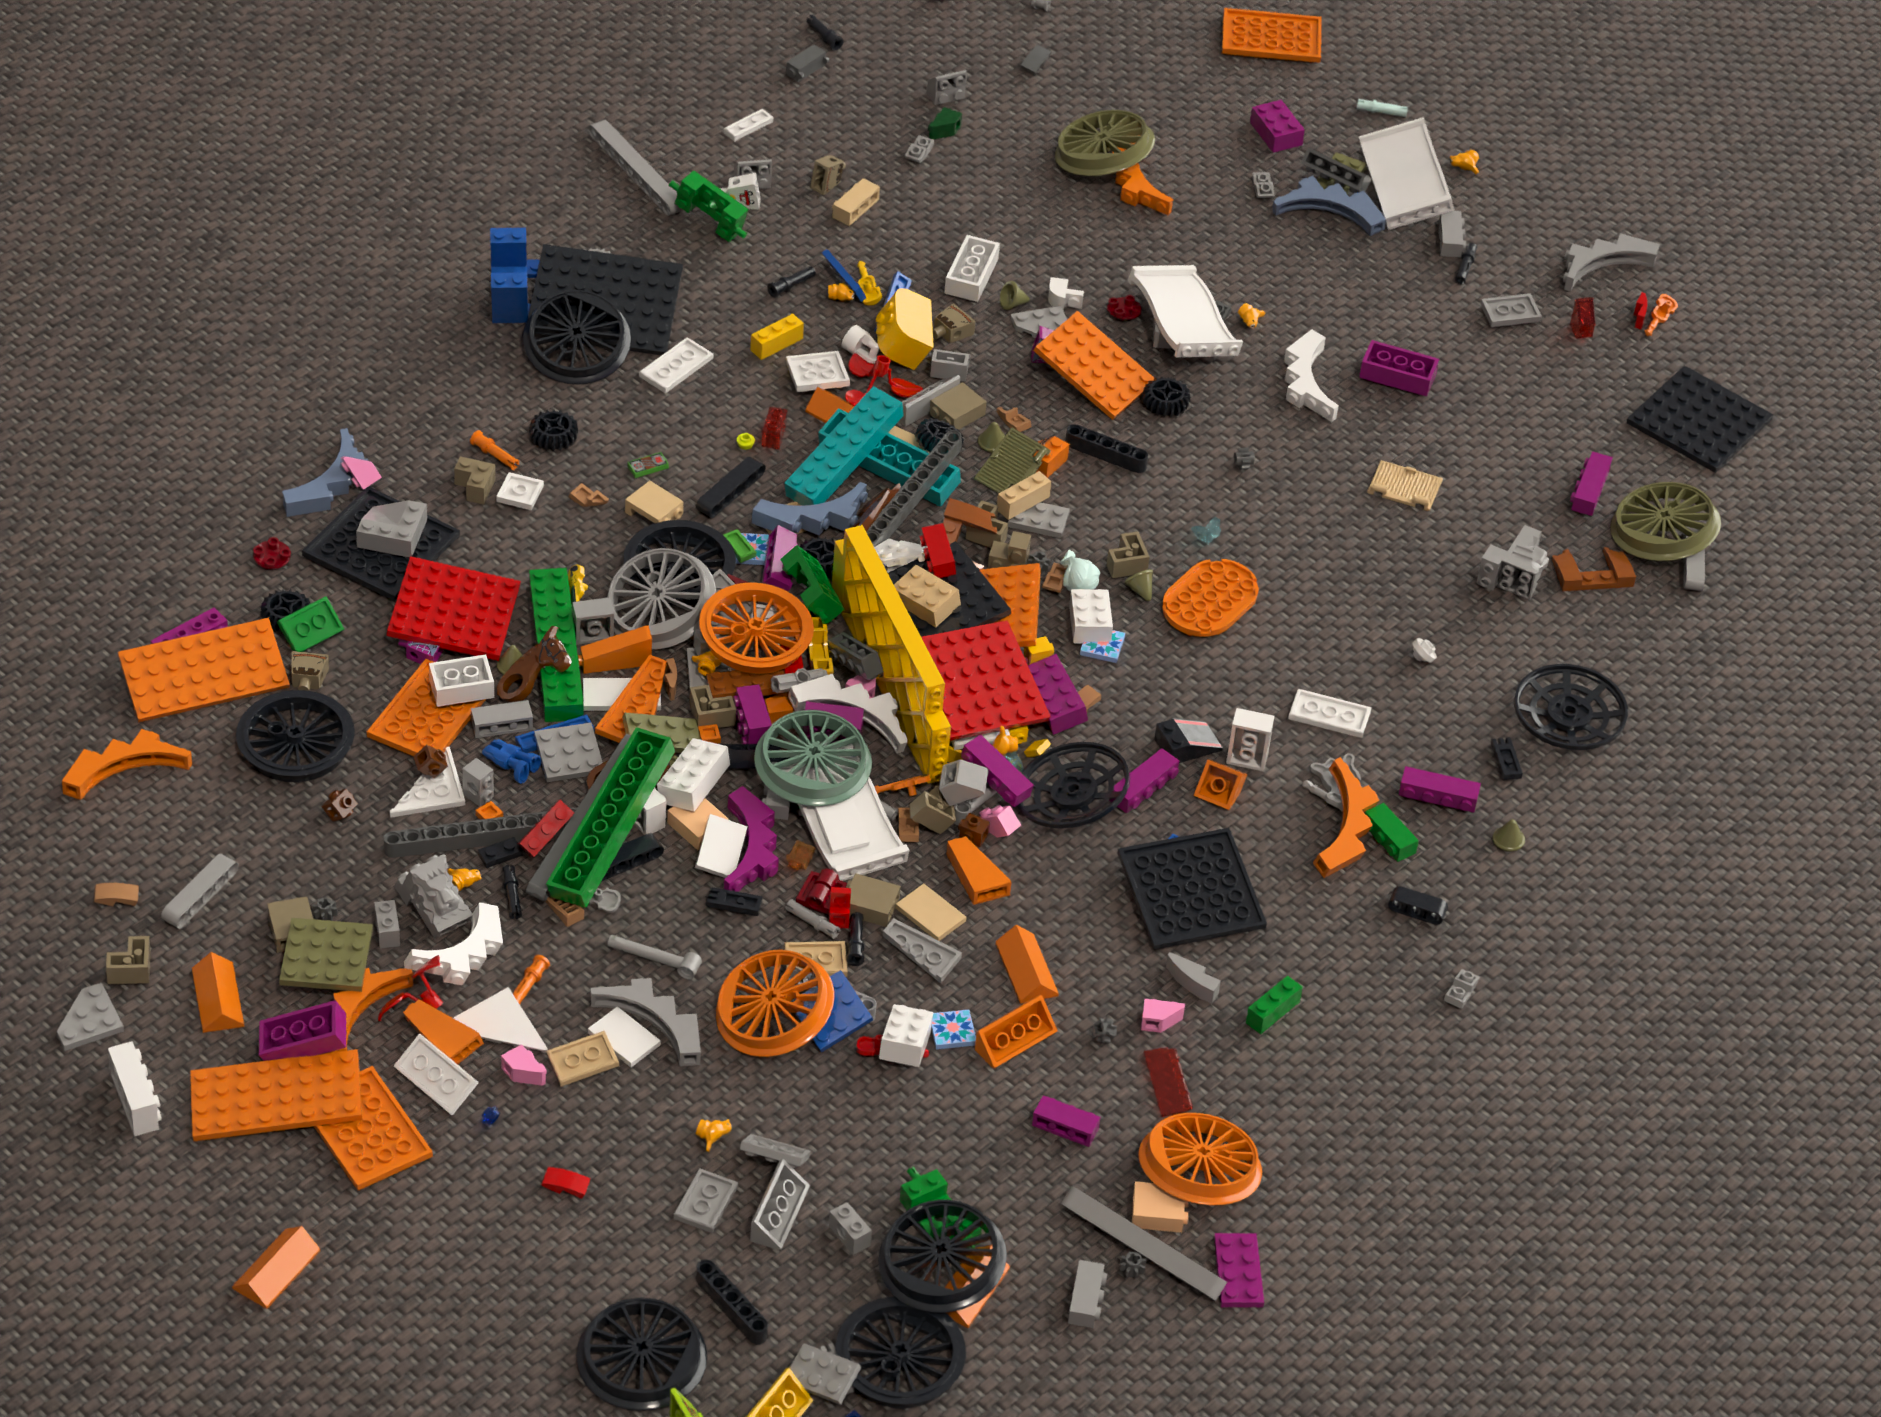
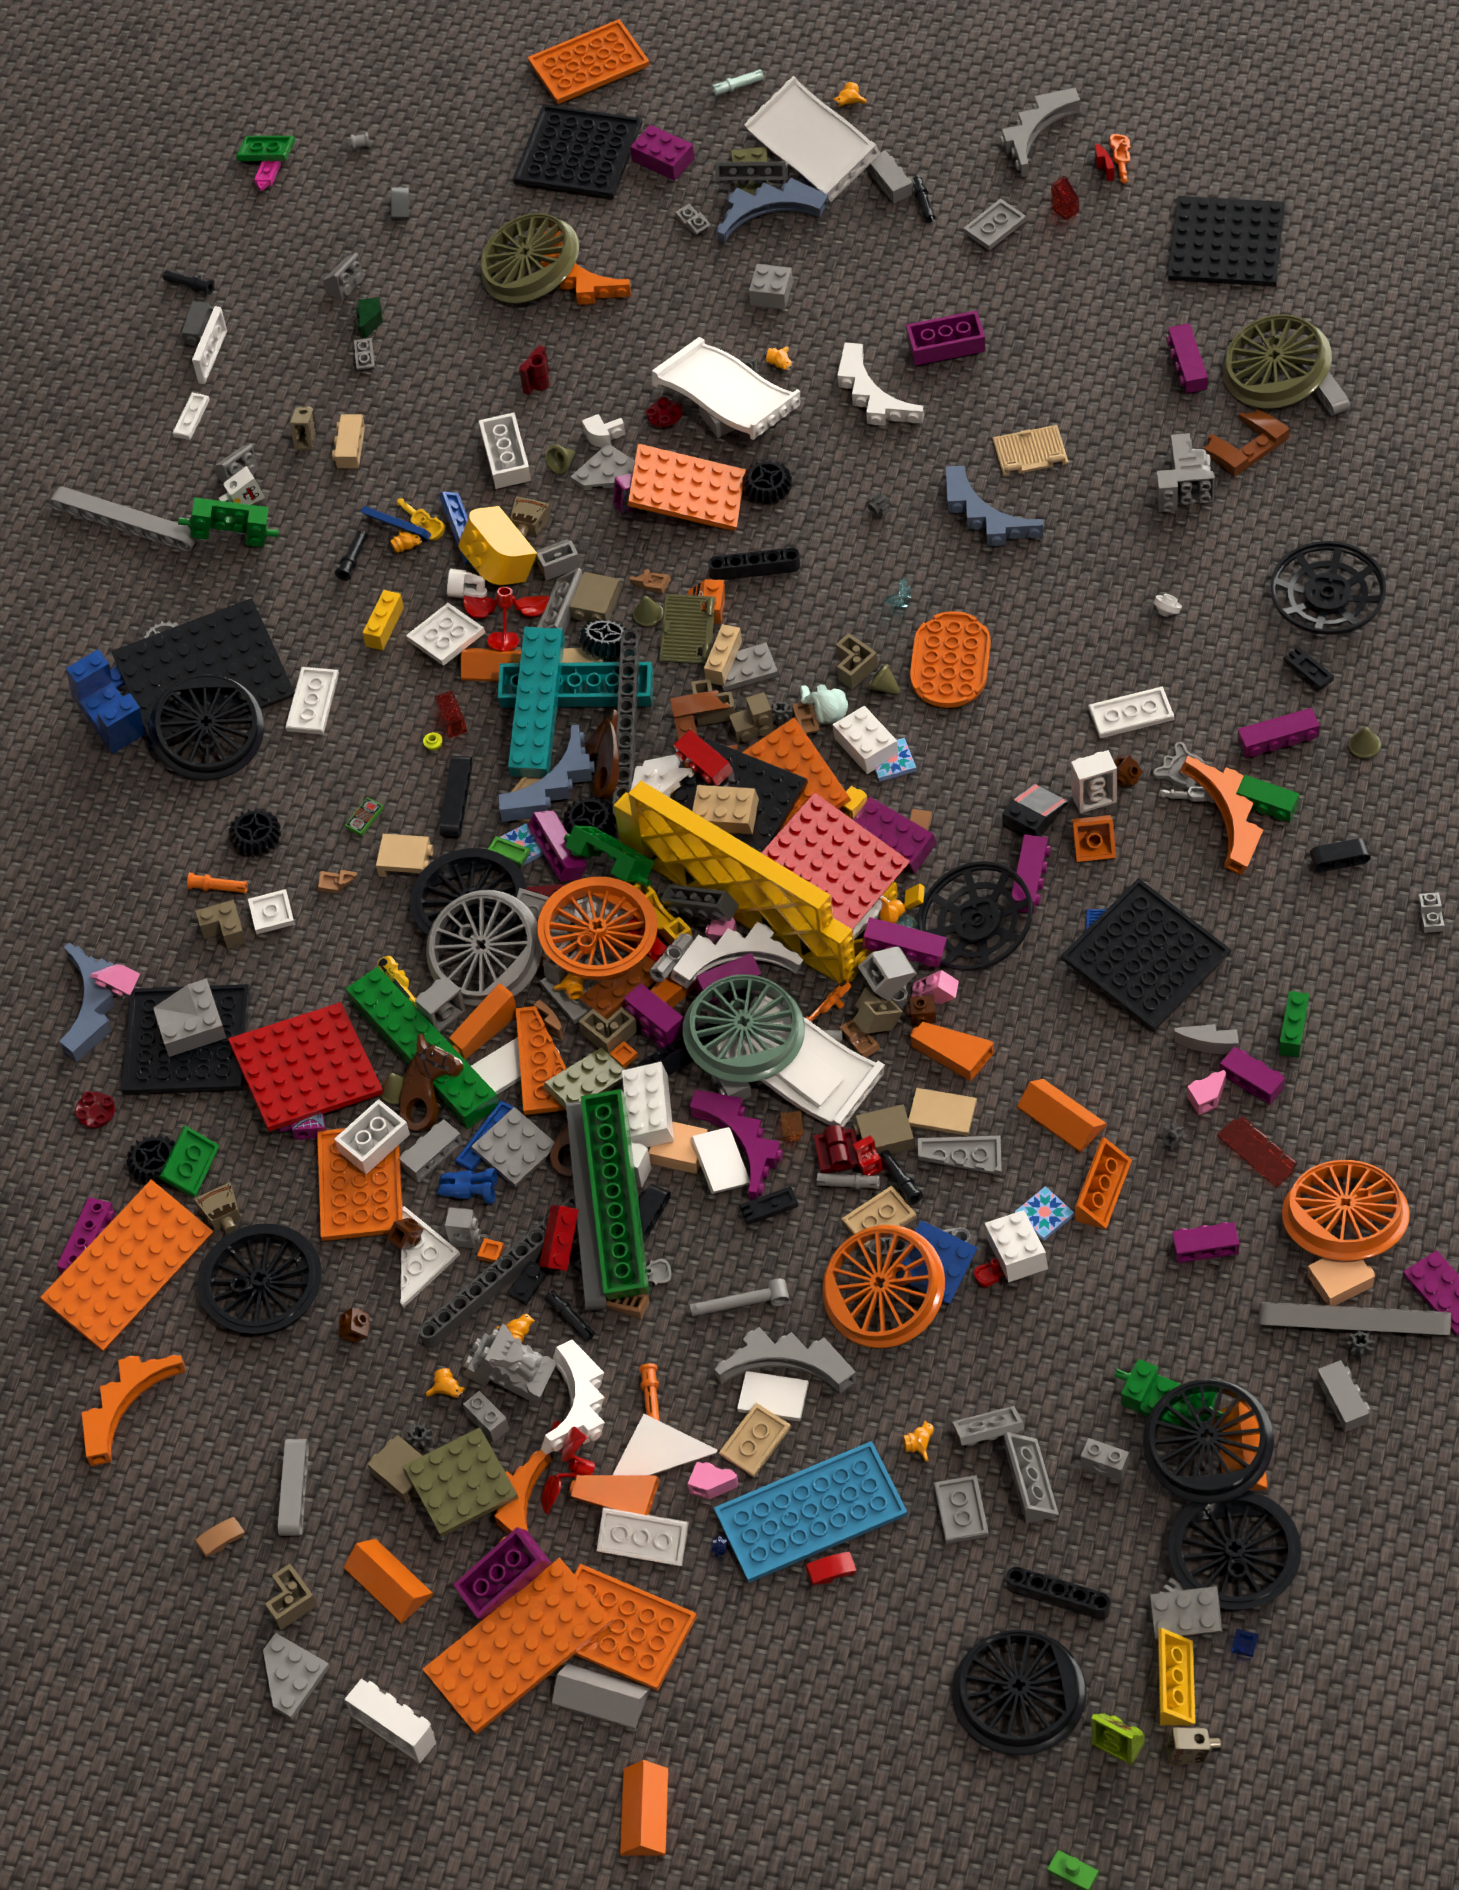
camera: 20 degrees left, 10 degrees up
none -> white tile [192,306,227,384]
none -> light orange animal [426,1368,465,1398]
none -> black plate [513,104,642,199]
none -> dark red plate [519,345,550,395]
none -> light grey slope [552,1664,650,1729]
none -> dark azure plate [714,1441,908,1583]
none -> light grey brick [749,264,793,309]
none -> sand blue arch [946,466,1043,546]
none -> reddish brown brick [1114,755,1143,787]
none -> magenta brick [1220,1047,1285,1105]

